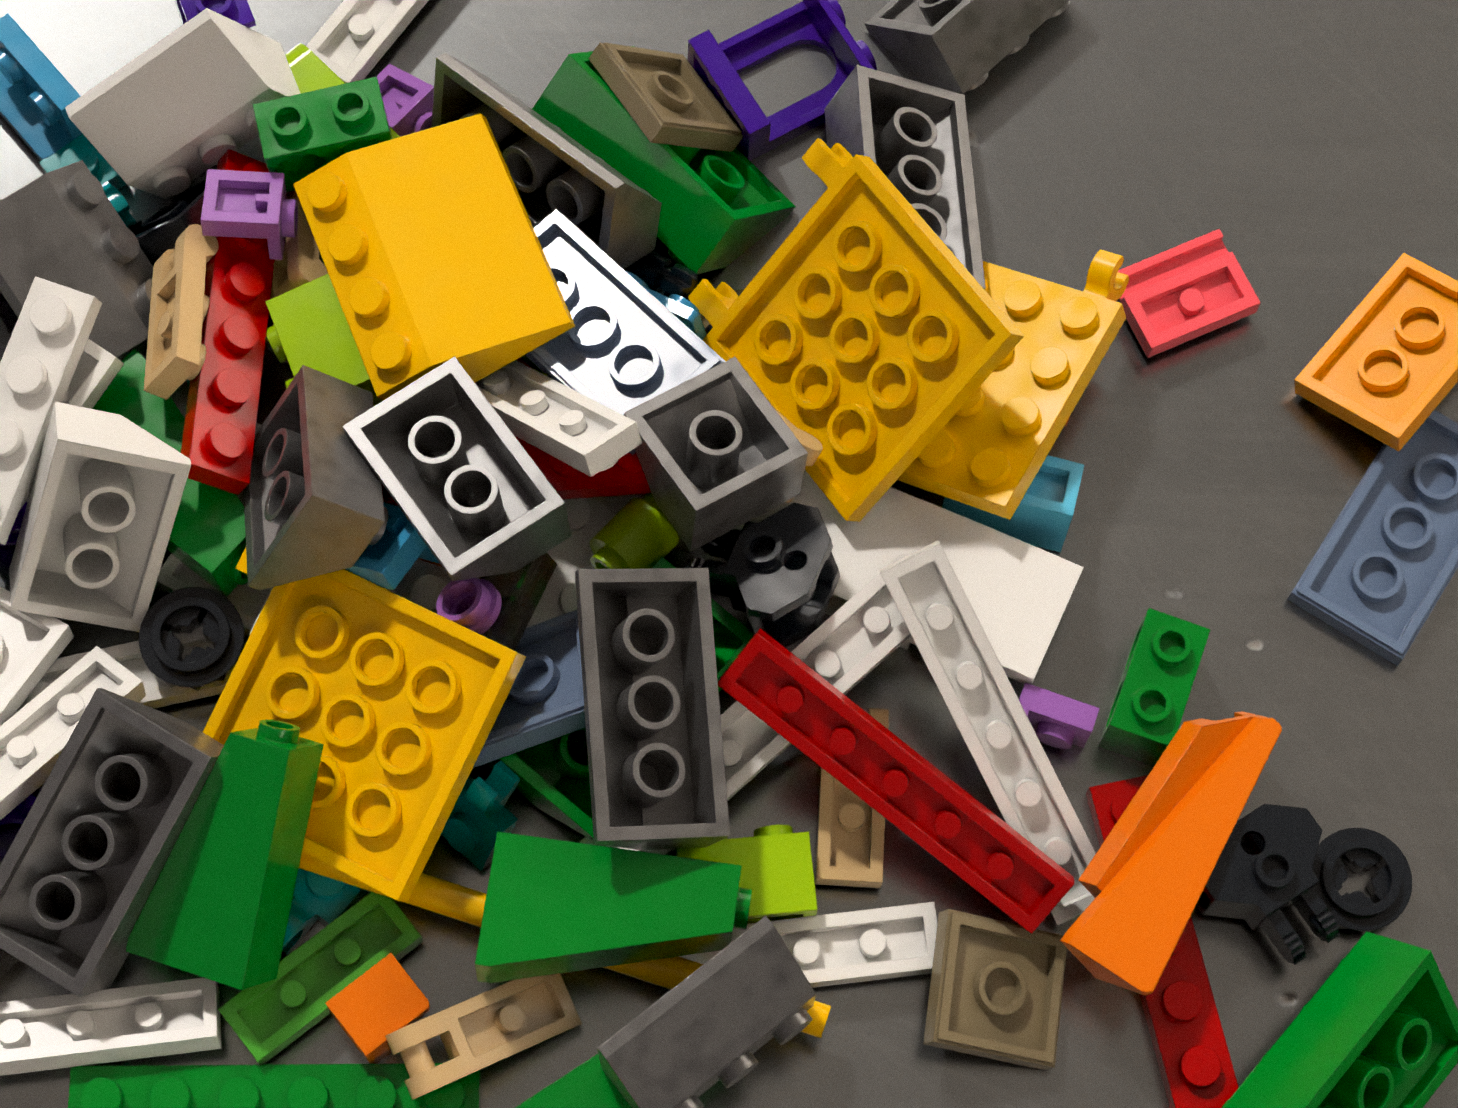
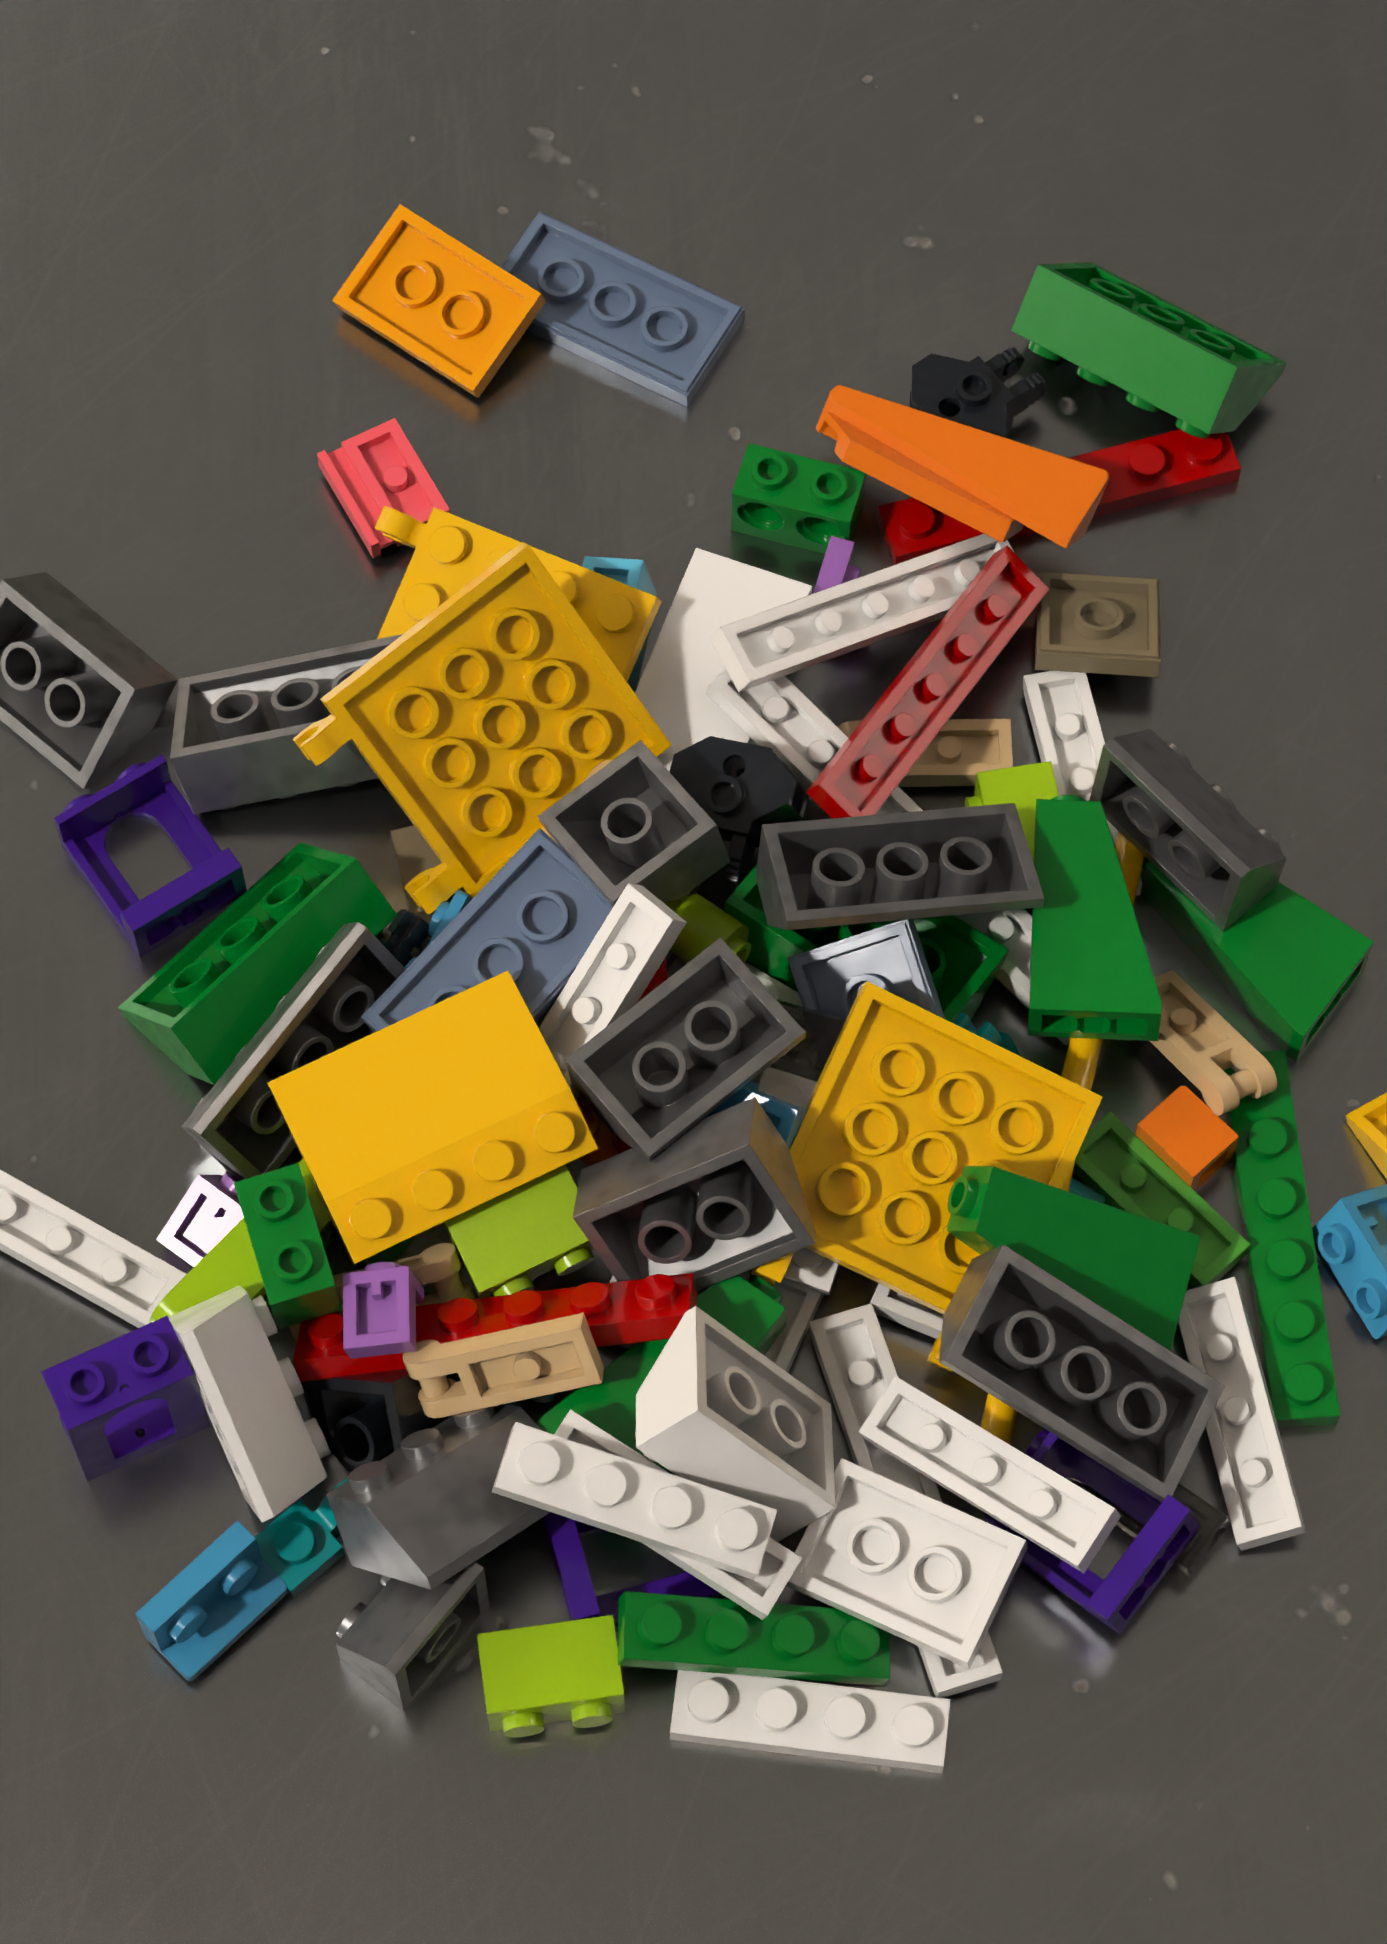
camera: 90 degrees left, 5 degrees down
black gear [139,587,246,691] -> none
medium lavender plate [436,578,502,635] -> none
dark tan tile [588,43,743,152] -> none
black gear [1312,828,1412,934] -> none

